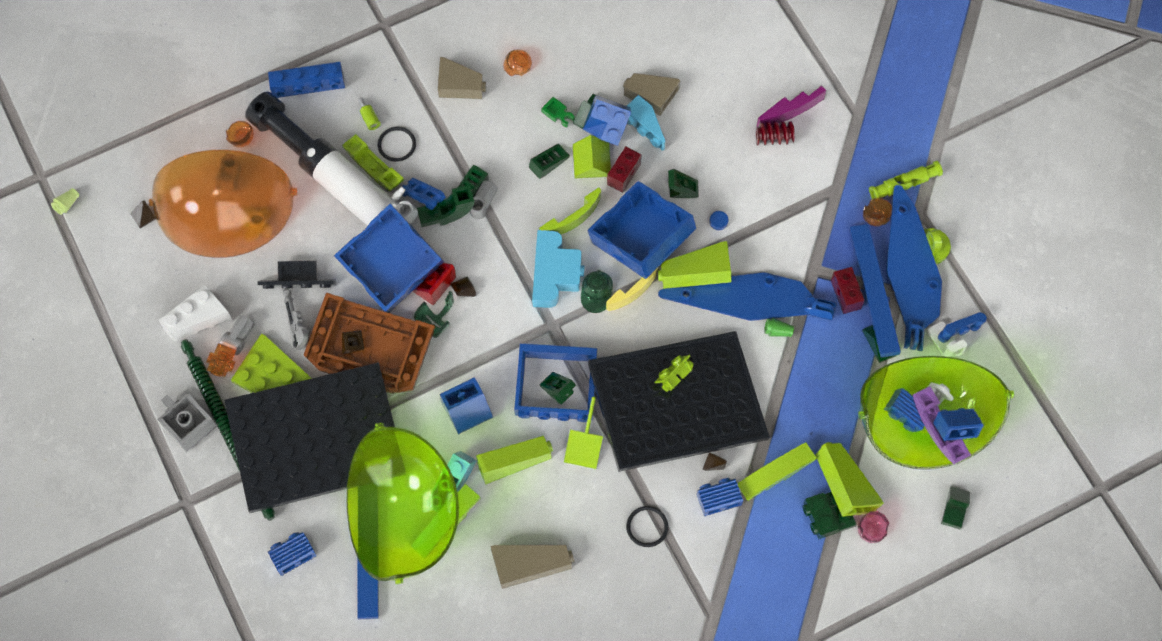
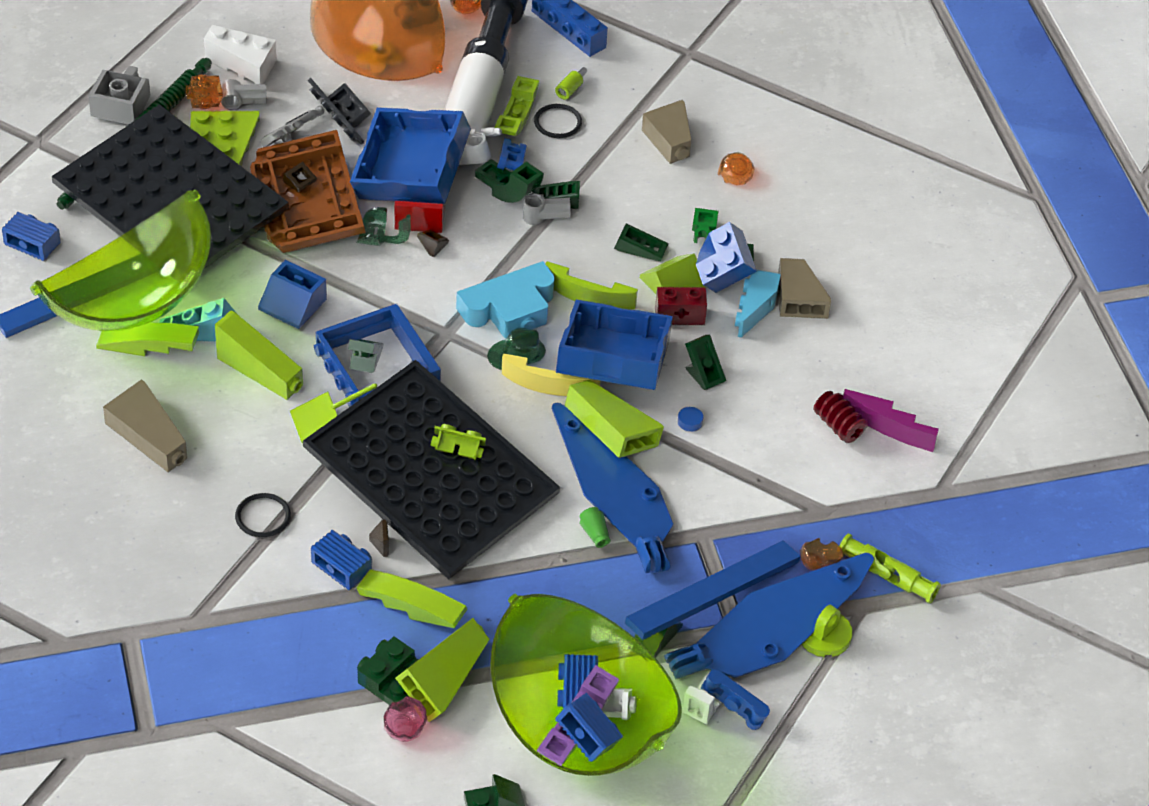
camera: 55 degrees right, 20 degrees down
dark red brick [831,267,865,314] -> none

